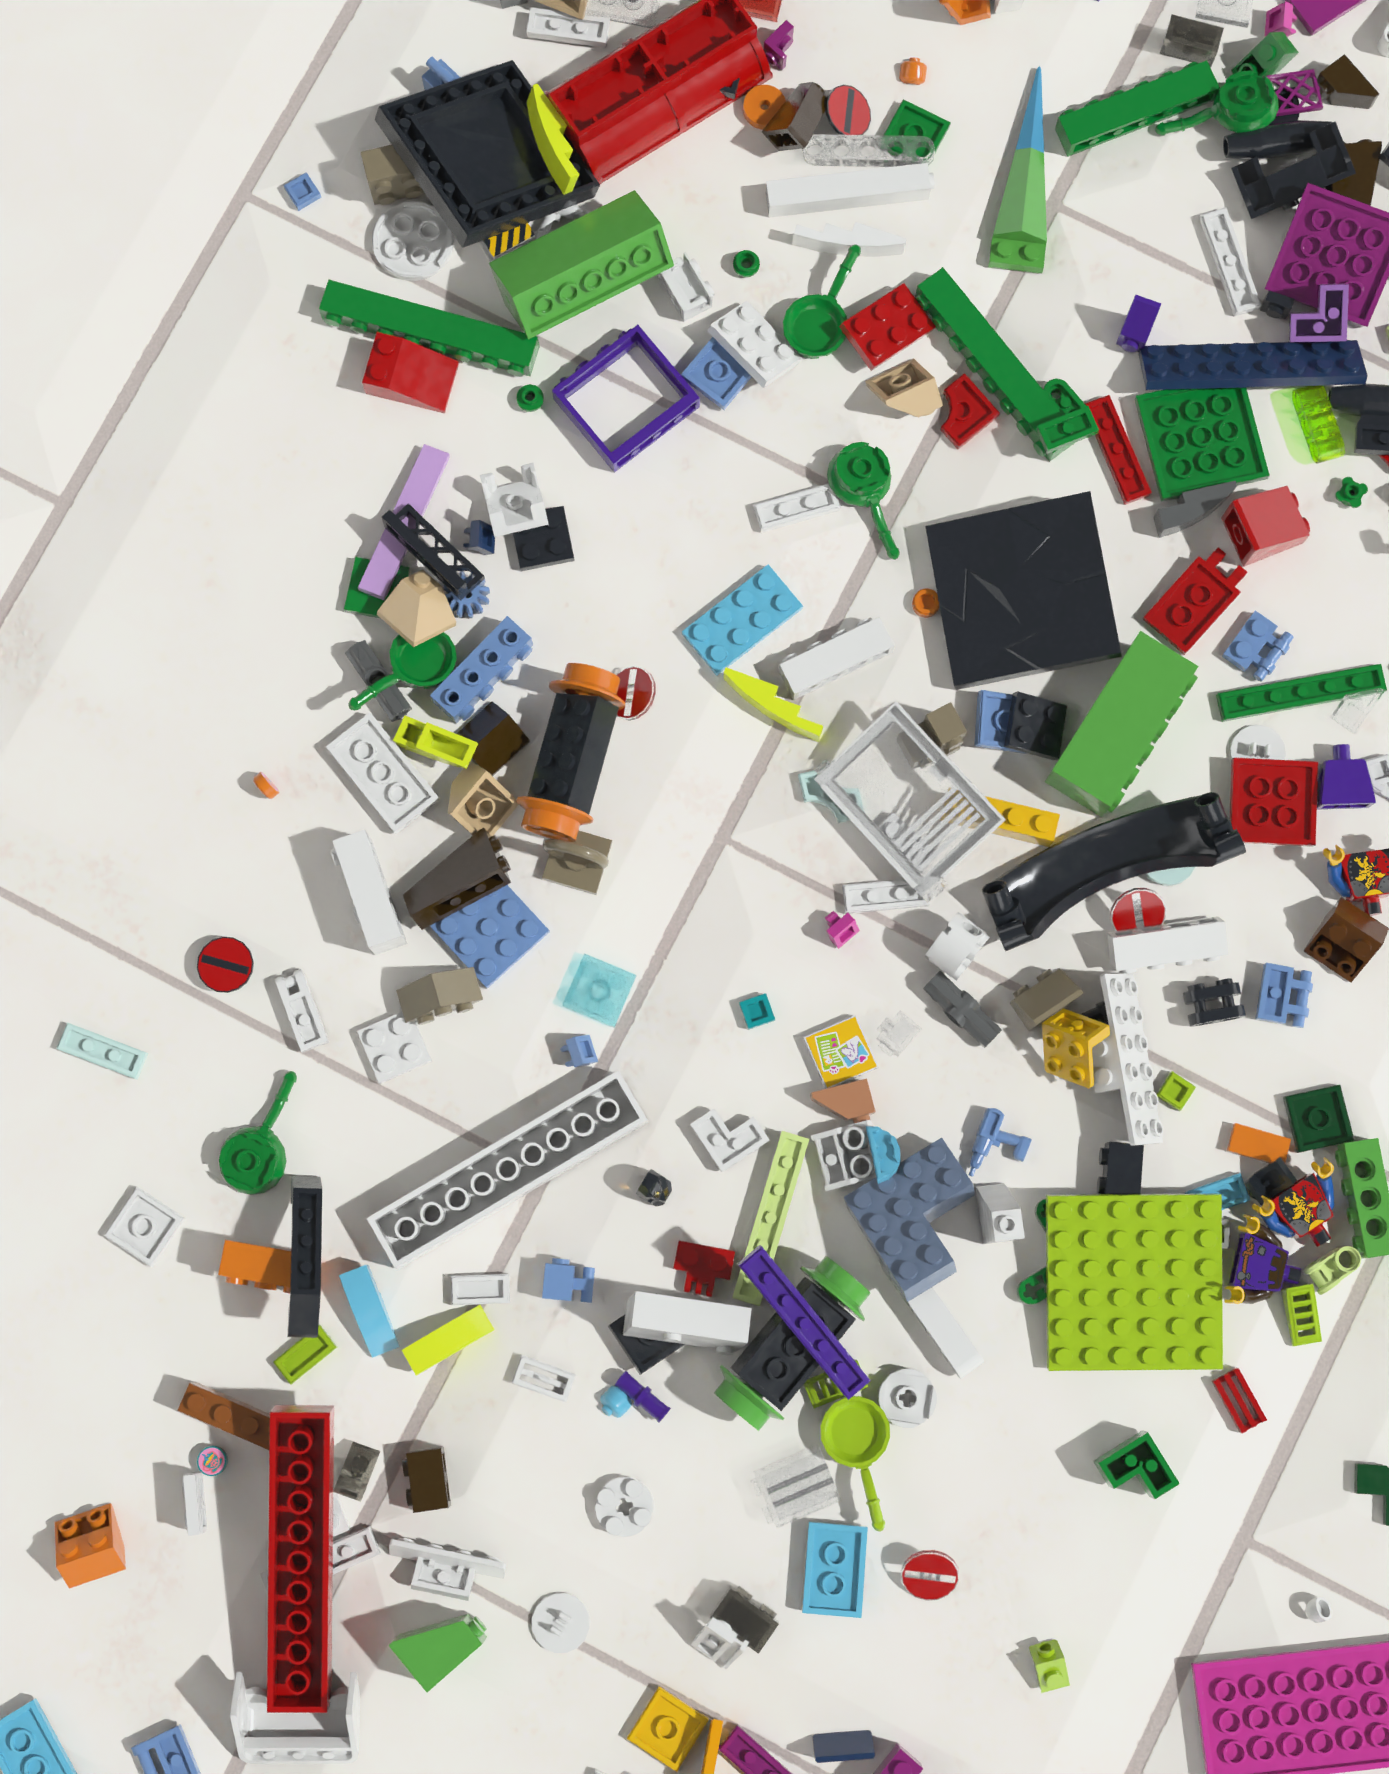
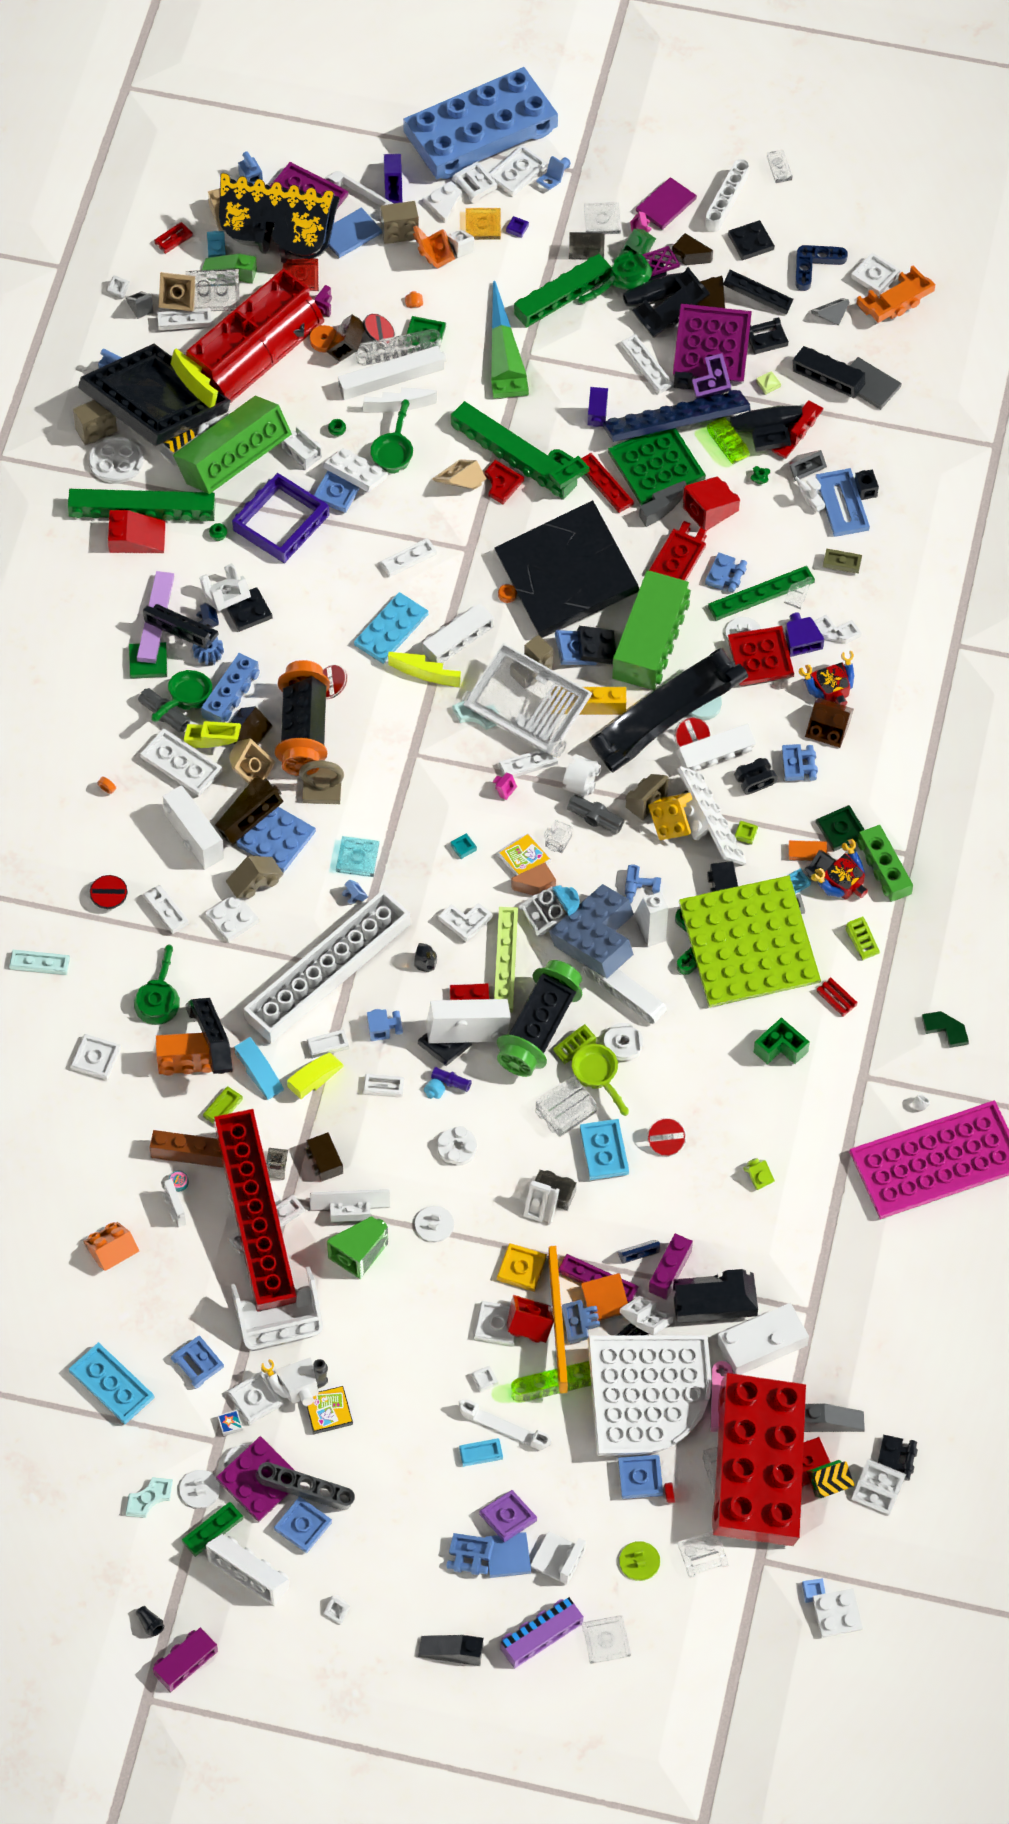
camera: 15 degrees left, 20 degrees down
medium blue tile [284,172,322,211] -> none
tan slope [377,570,456,647] -> none
dark purple tile [737,1245,871,1400] -> none
green piece [827,442,900,560] -> none
red plate [839,283,936,371] -> none
torso [1224,1214,1301,1304] -> none
yellowish green piece [1302,1246,1361,1295] -> none

